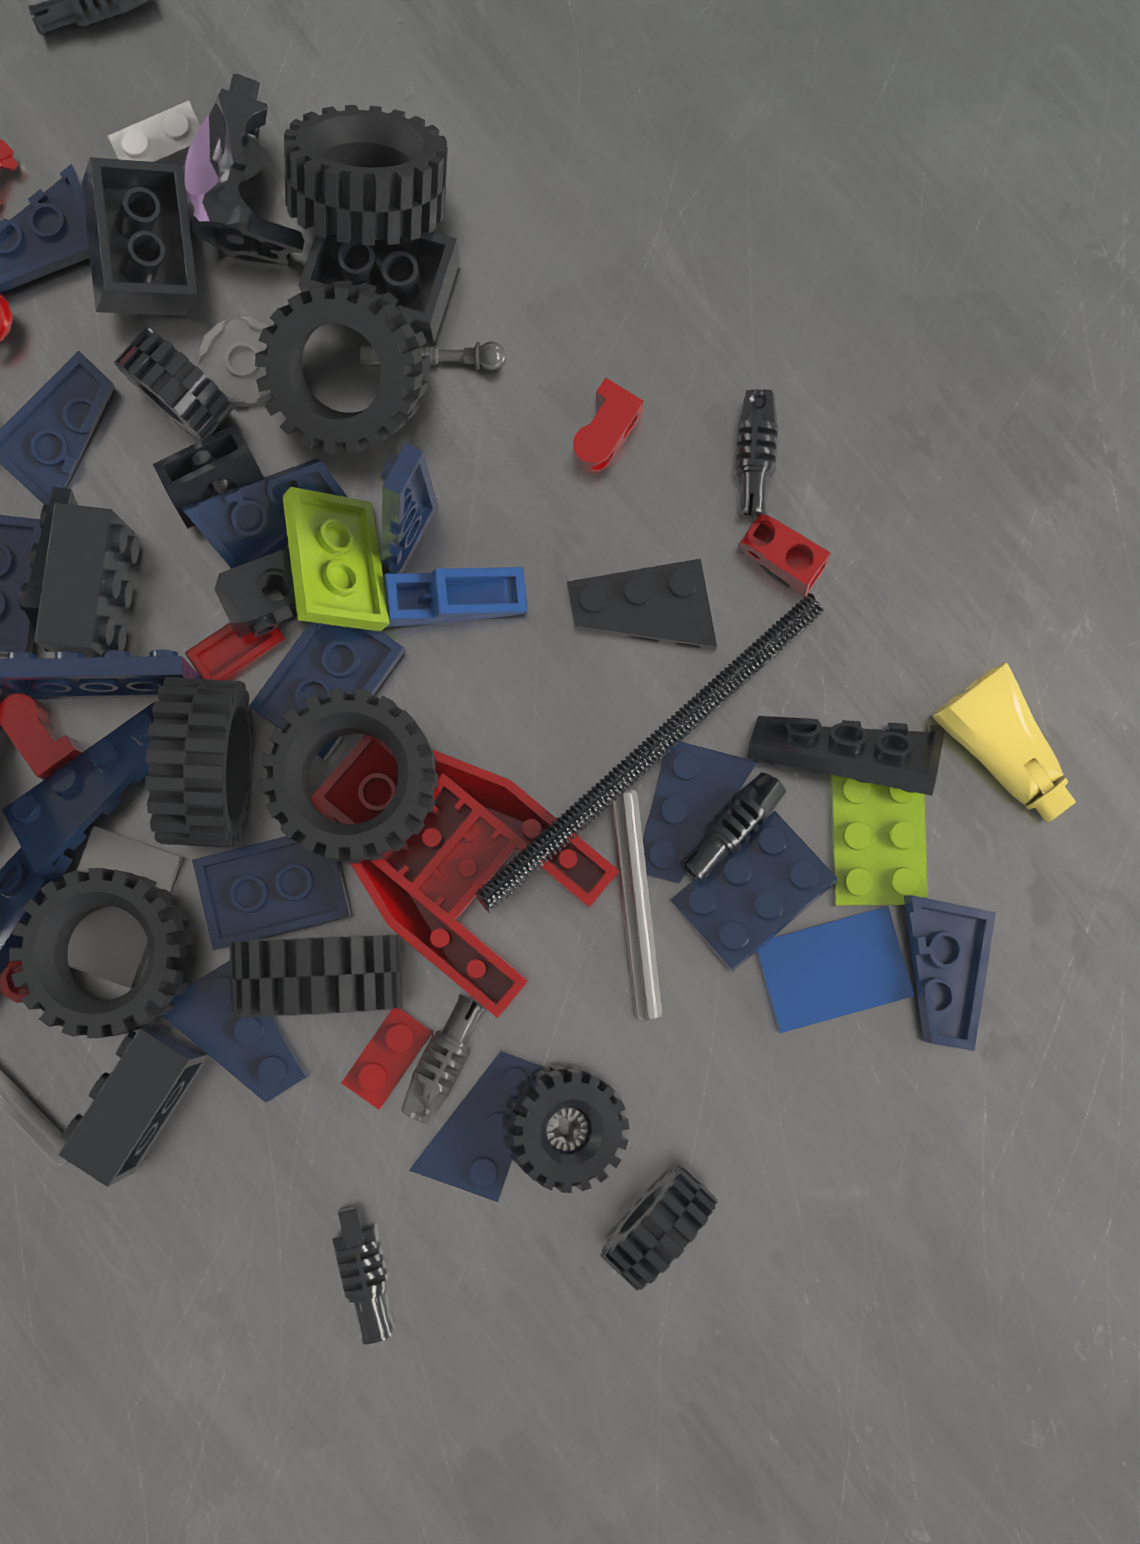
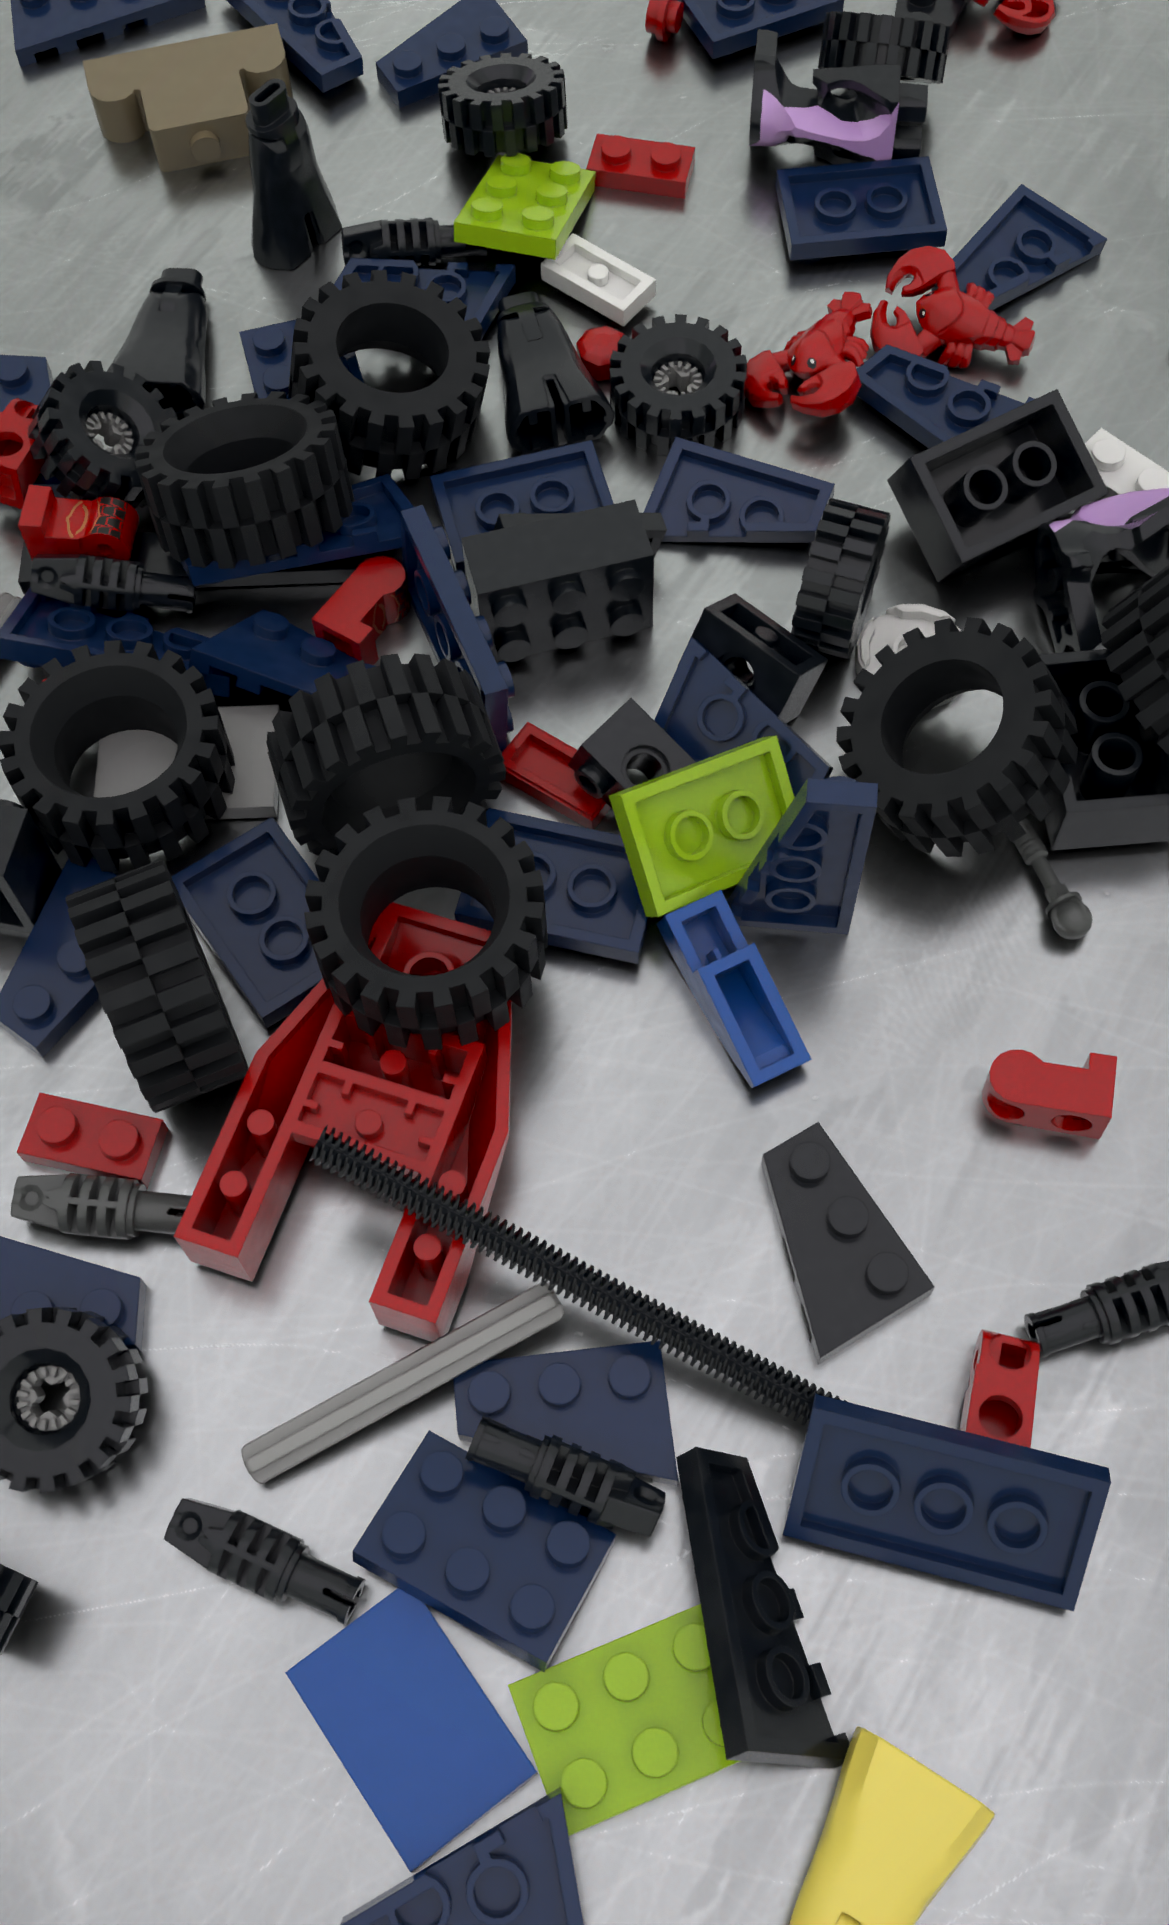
camera: 75 degrees right, 20 degrees down
none -> black hinge [164,1498,365,1625]
none -> dark blue plate [783,1394,1111,1611]

